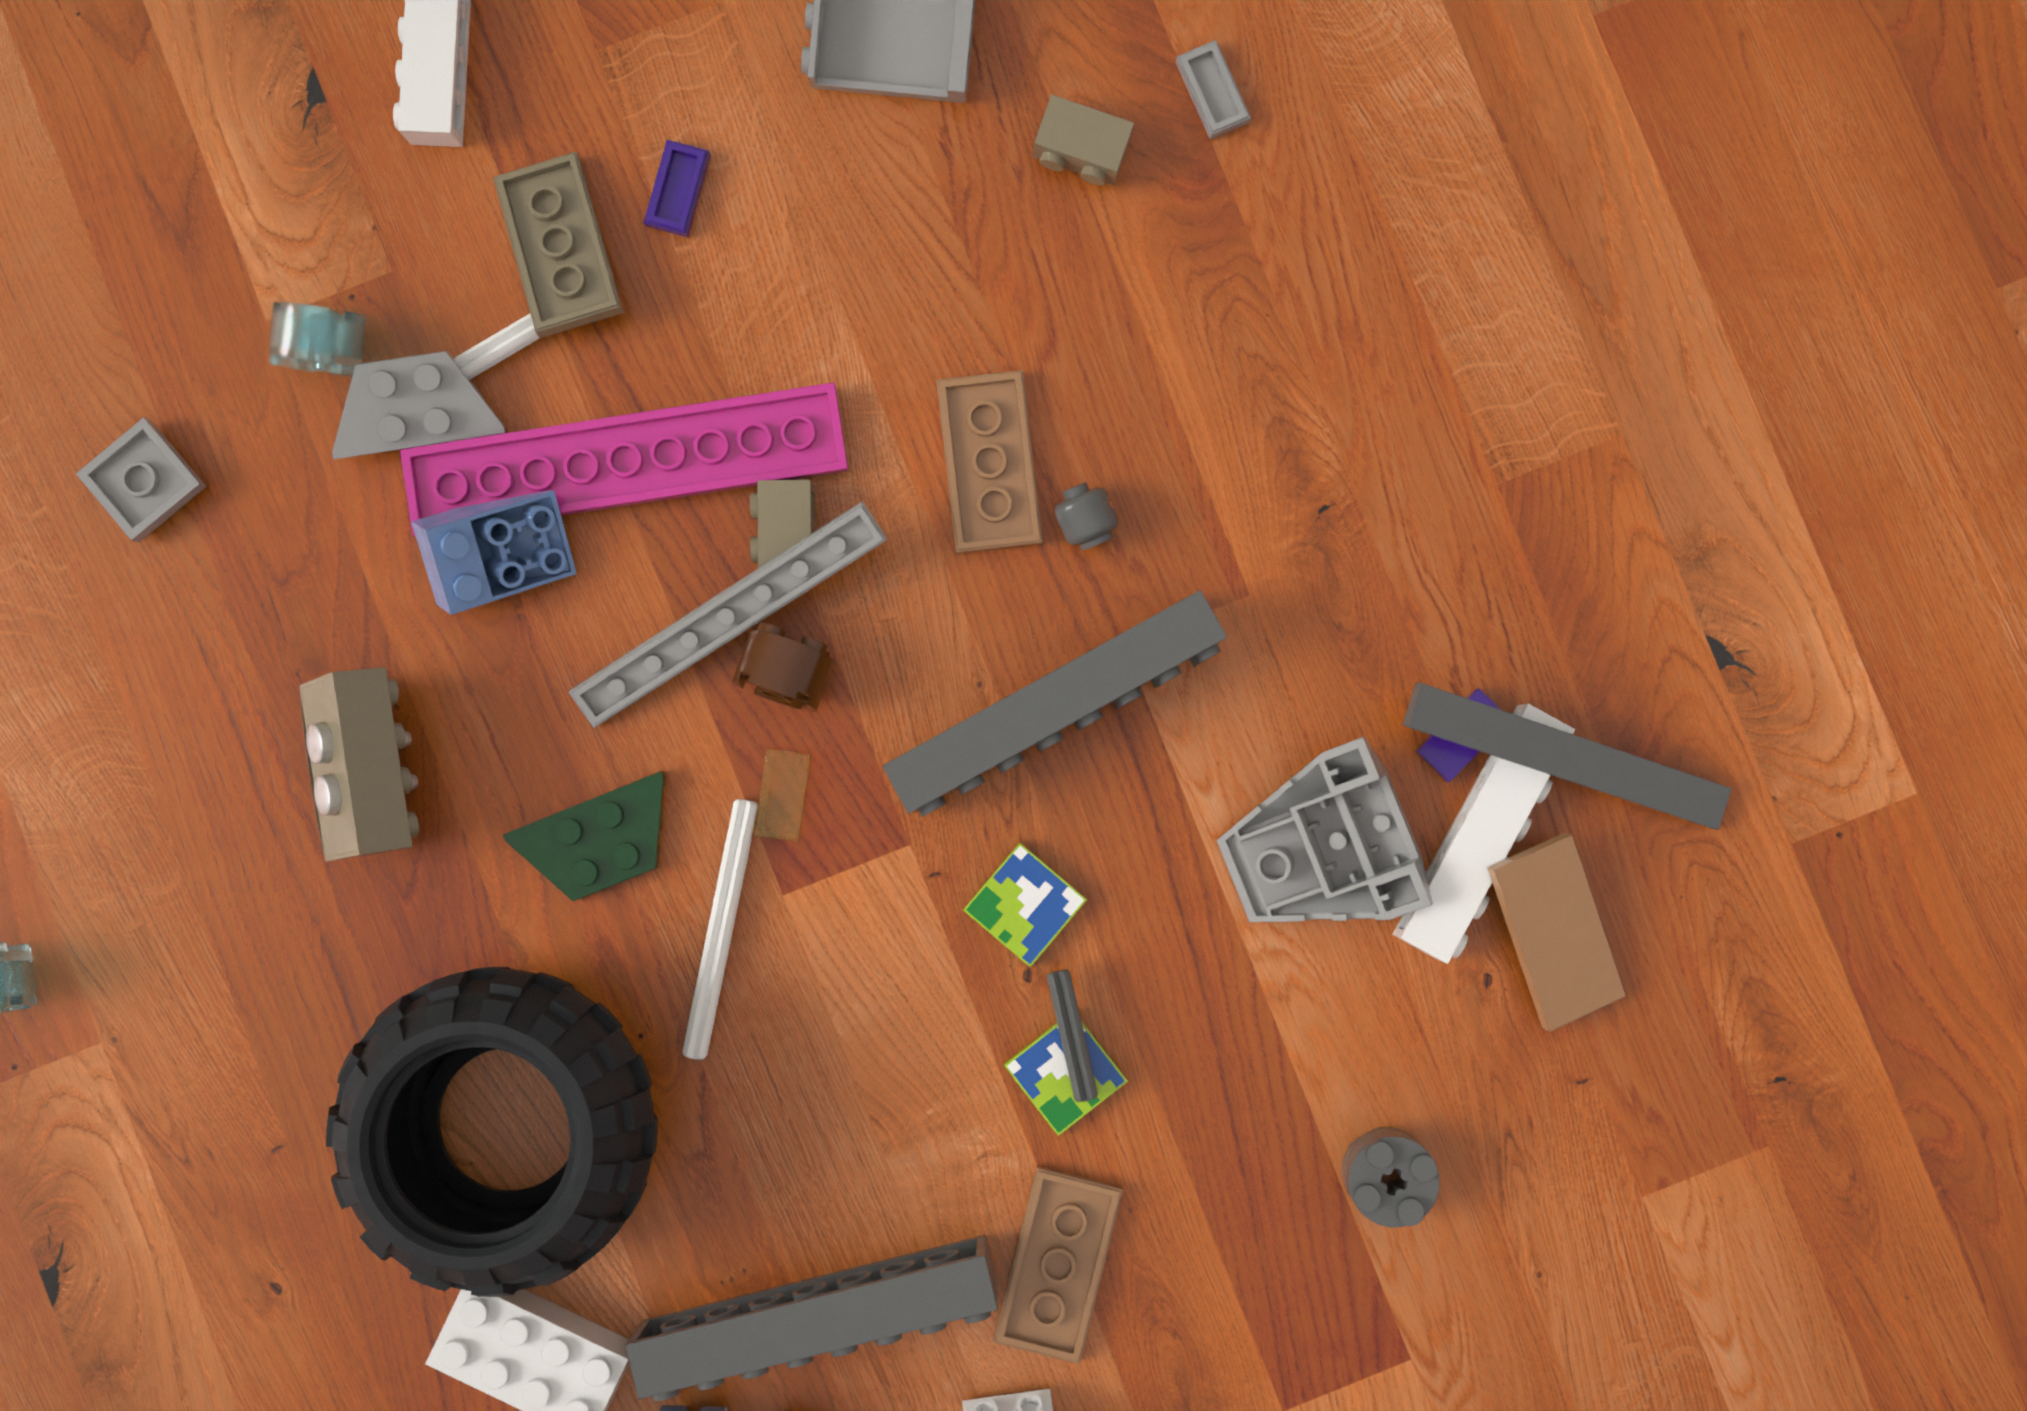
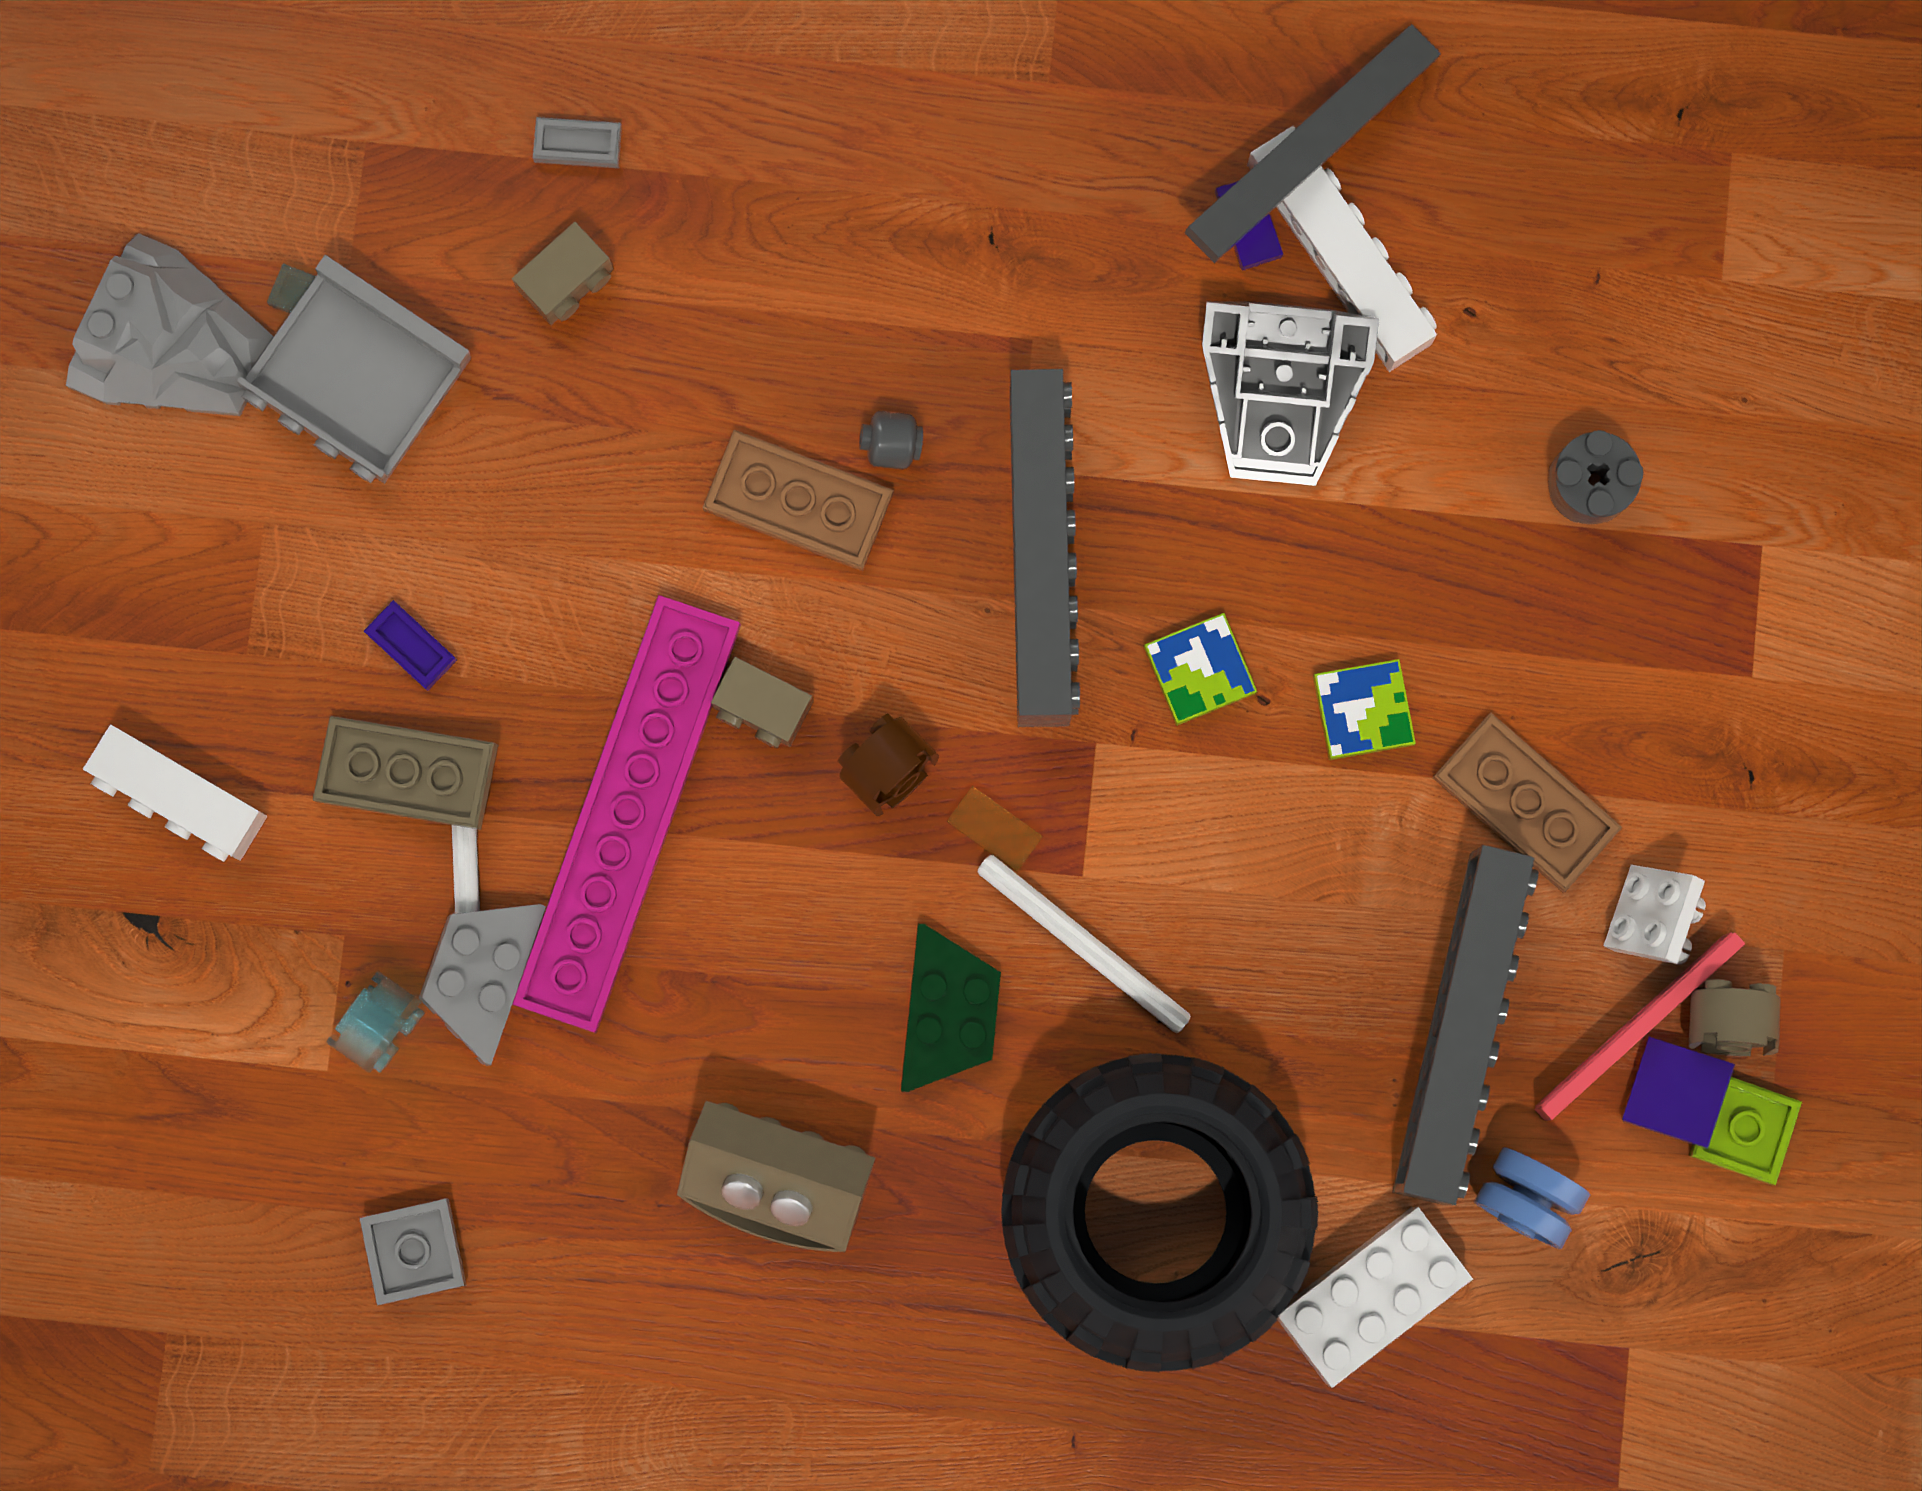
camera: 60 degrees left, 5 degrees down
medium blue slope [411,490,577,615] -> none
light grey tile [568,501,888,728] -> none
dark grey axle [1047,969,1098,1102] -> none
medium nougat tile [1487,833,1626,1032] -> none

